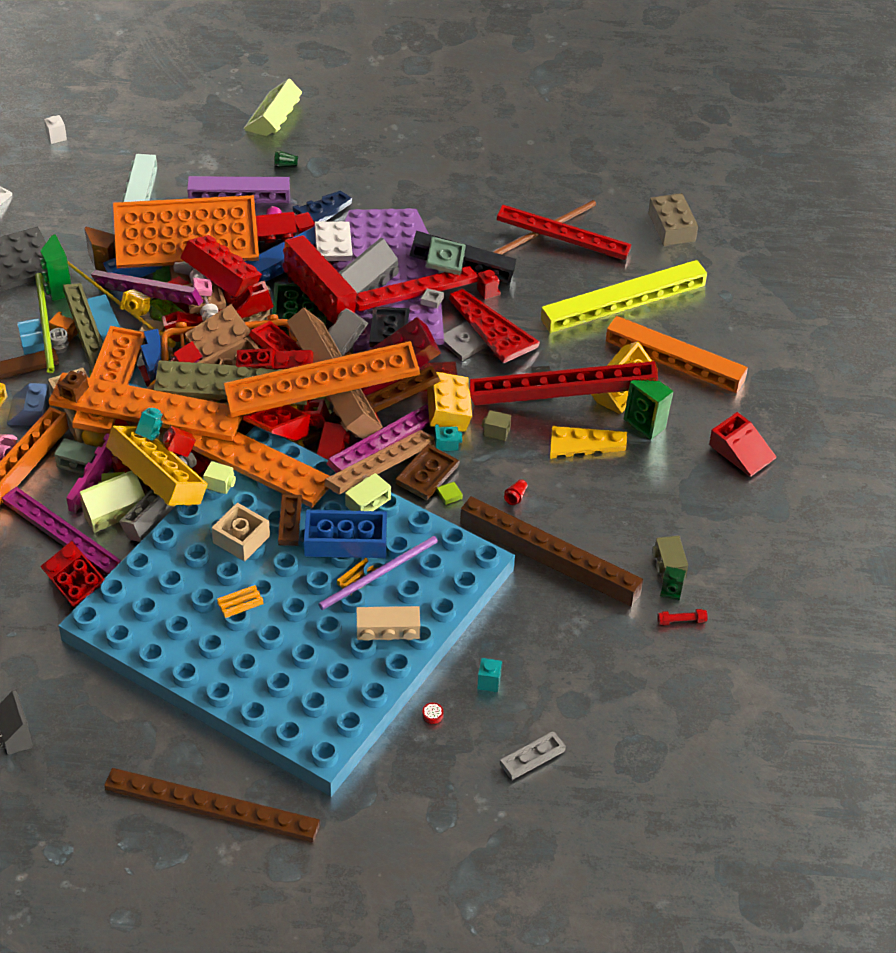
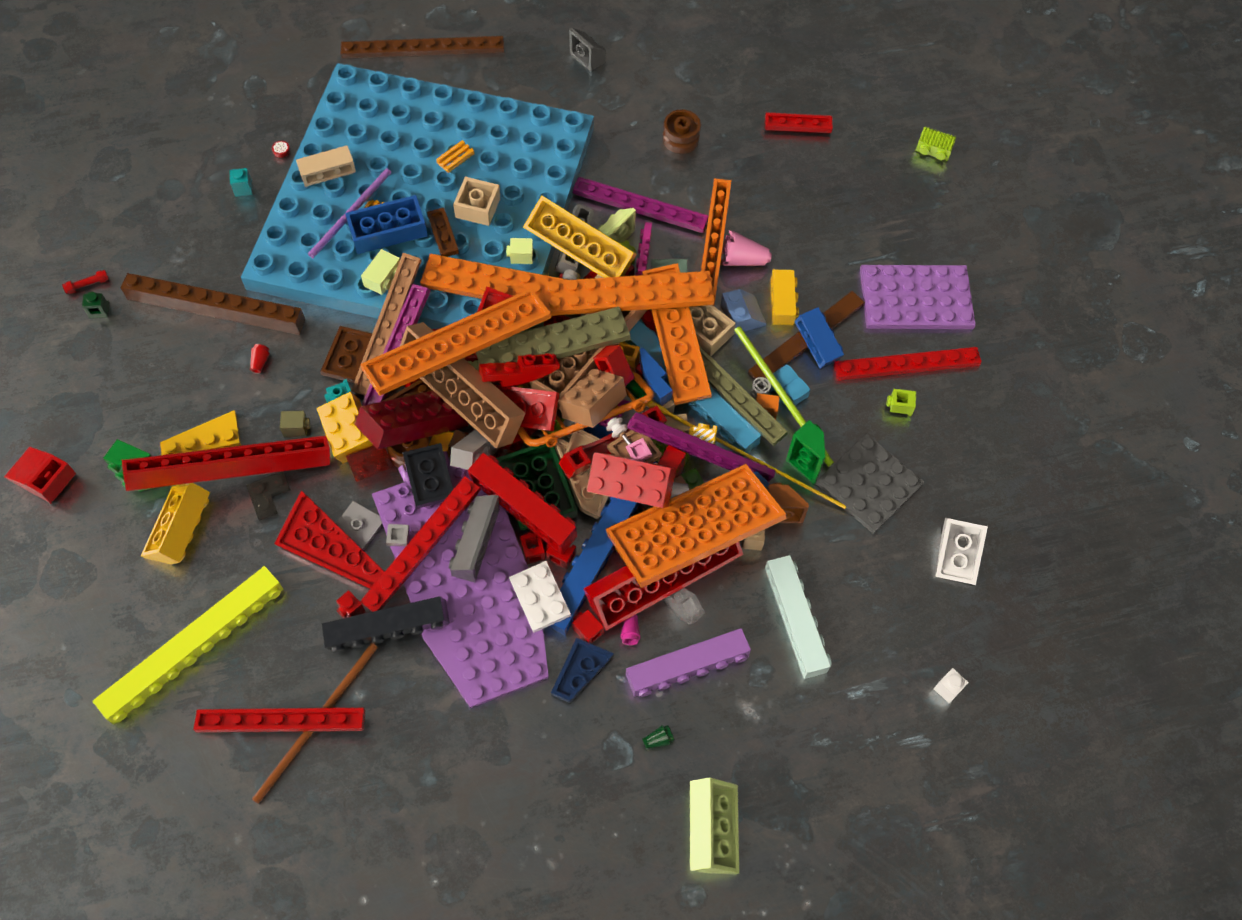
camera: 160 degrees right, 15 degrees up
red slope [40,541,105,607] -> none
reddish brown brick [57,371,89,402] -> none
teal brick [135,408,163,441] -> none
red brick [162,426,196,457] -> none
sand green tile [426,237,466,275] -> none
lime tile [437,482,463,505] -> none
light grey plate [500,731,566,780] -> none
orange brick [606,316,748,393] -> none
dark tan brick [648,193,698,246] -> none
olive brick [652,536,688,579] -> none

